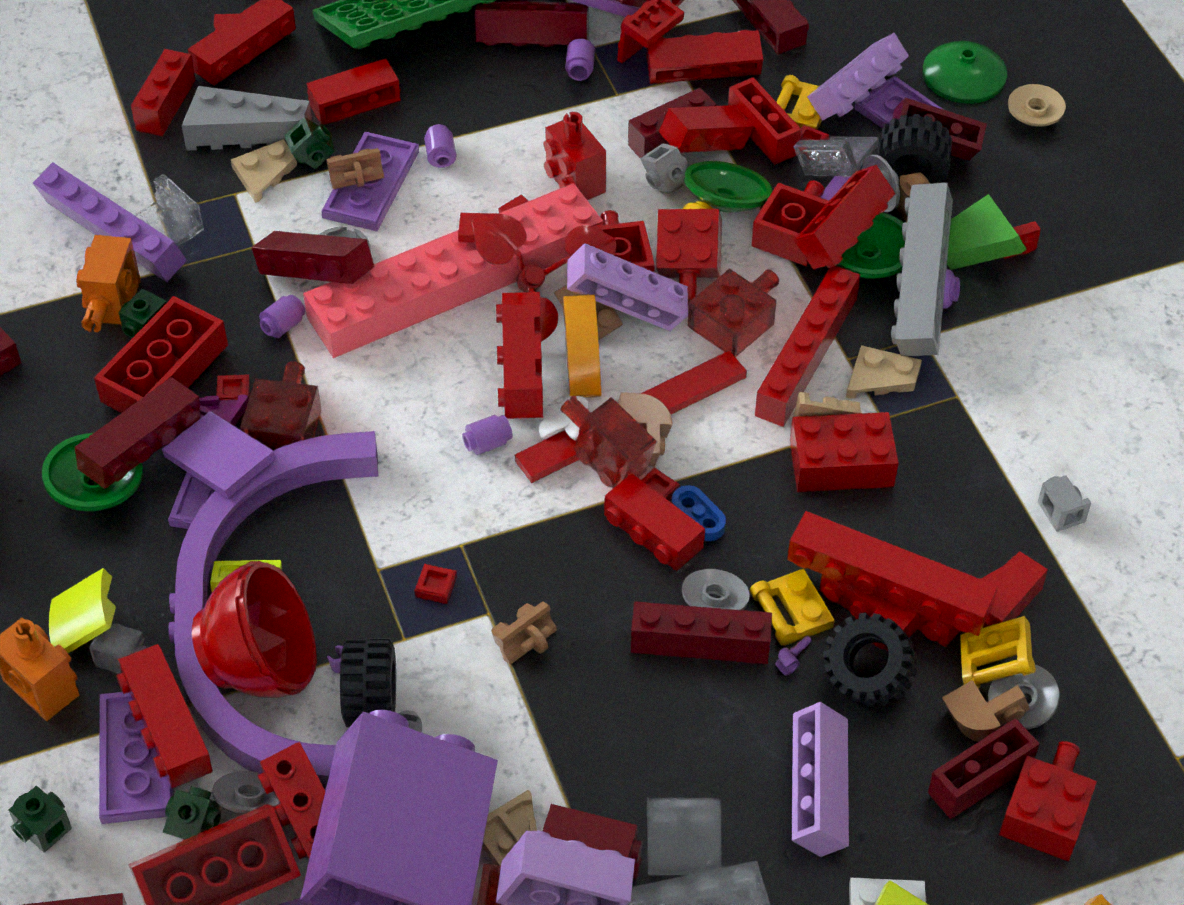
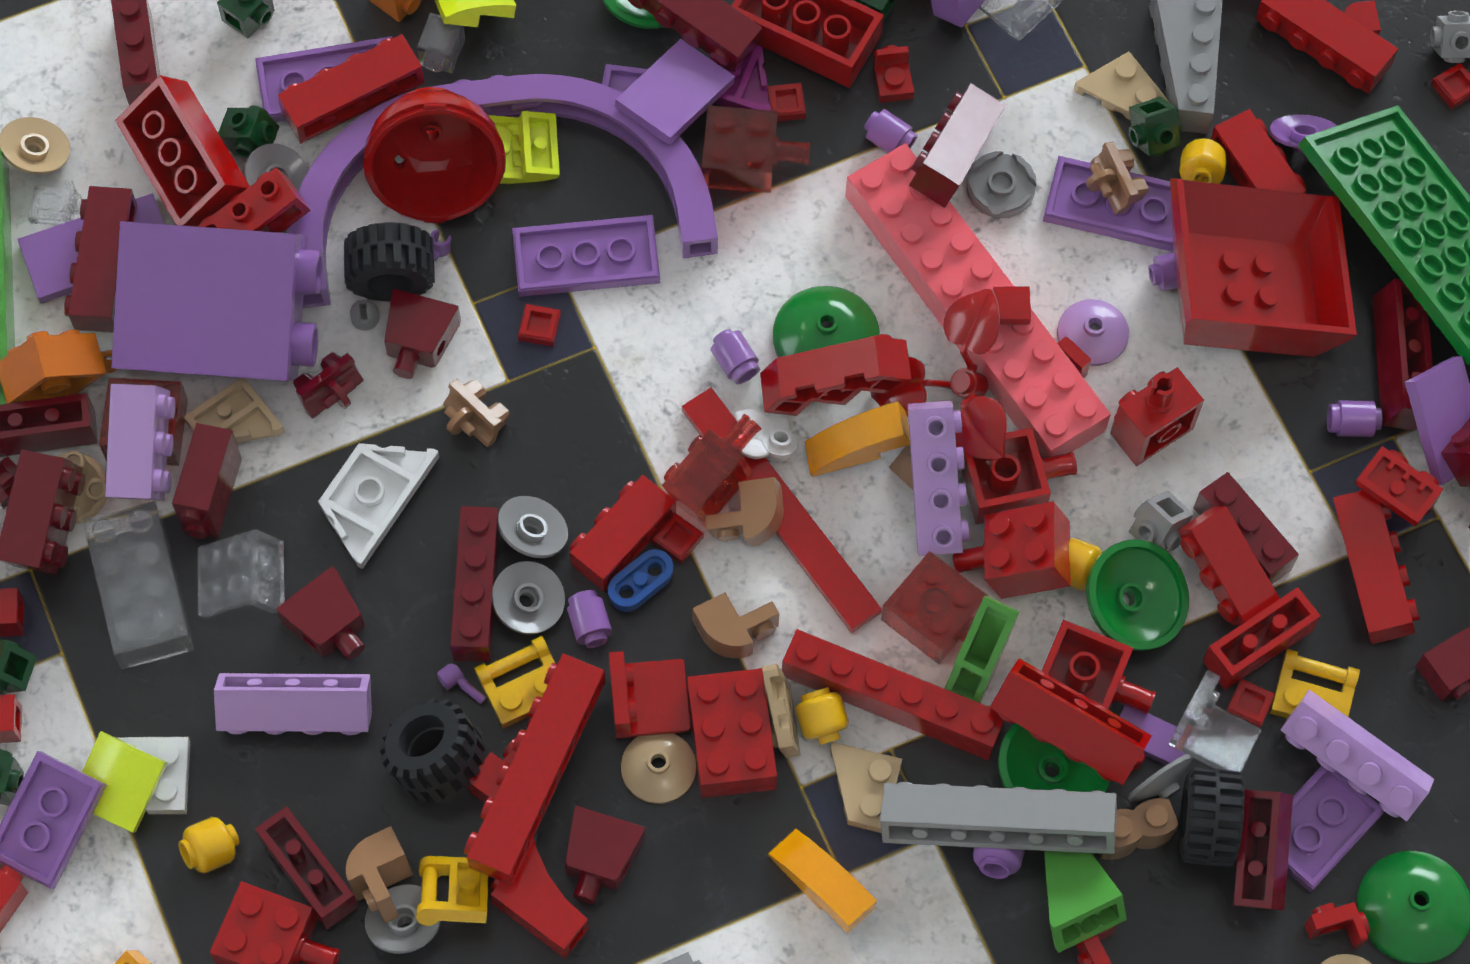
camera: 85 degrees right, 15 degrees up
none -> yellow head [178,817,239,873]
none -> dark red torso [276,566,365,660]
none -> dark red hips [293,352,364,419]
none -> white wing [318,443,439,569]
none -> dark red torso [384,289,461,379]
none -> light grey dish [497,496,568,558]
none -> medium lavender tile [512,215,660,297]
none -> dark red torso [565,805,646,904]
none -> medium lavender brick [567,590,613,648]
none -> red bracket [609,651,691,738]
none -> tan dish [621,733,696,804]
none -> medium nougat brick [692,592,779,658]
none -> light orange slope [768,829,877,934]
none -> green dish [773,286,880,357]
none -> yellow head [795,687,849,745]
none -> red bracket [872,45,914,103]
none -> bright green slope [944,596,1019,703]
none -> lavender dish [1057,299,1129,366]
none -> red piece [1170,178,1357,357]
none -> yellow head [1179,138,1227,184]
none -> medium lavender dish [1270,115,1337,153]
none -> red bracket [1304,902,1370,949]

